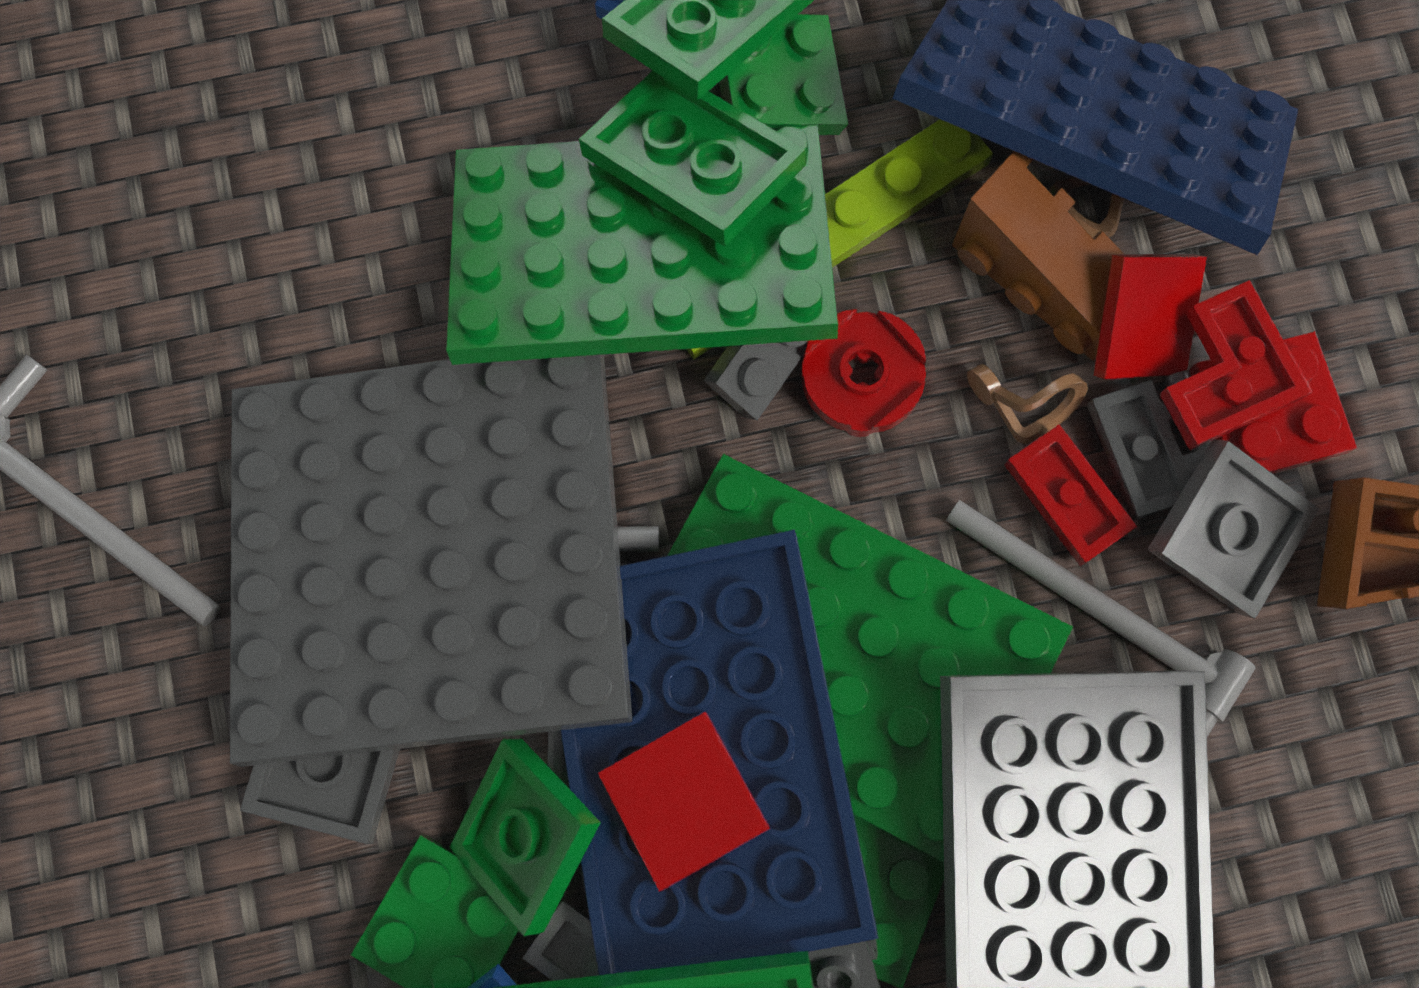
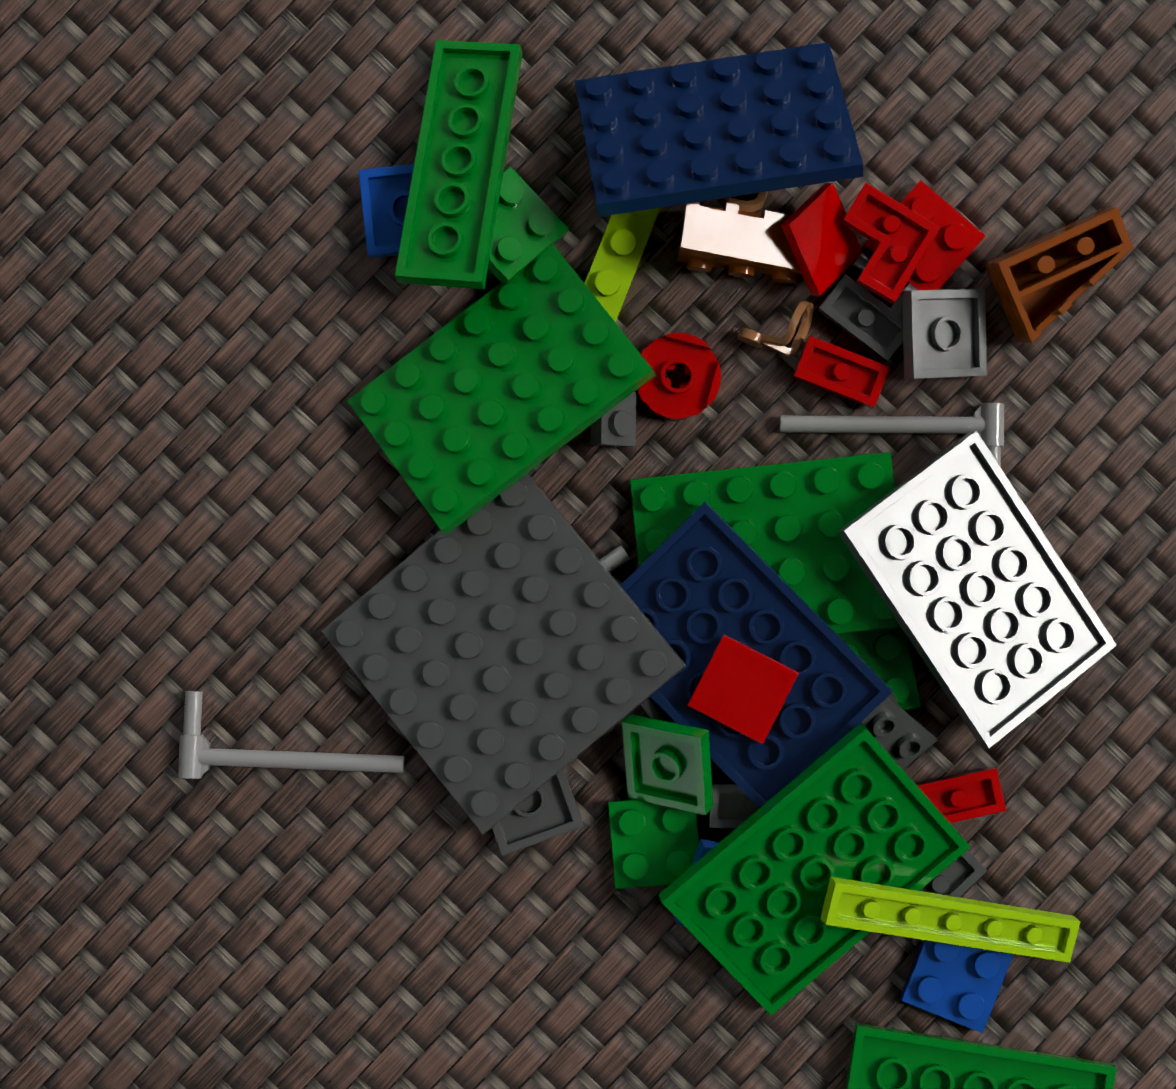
camera: 35 degrees left, 10 degrees up
green plate [579,71,806,247] -> none

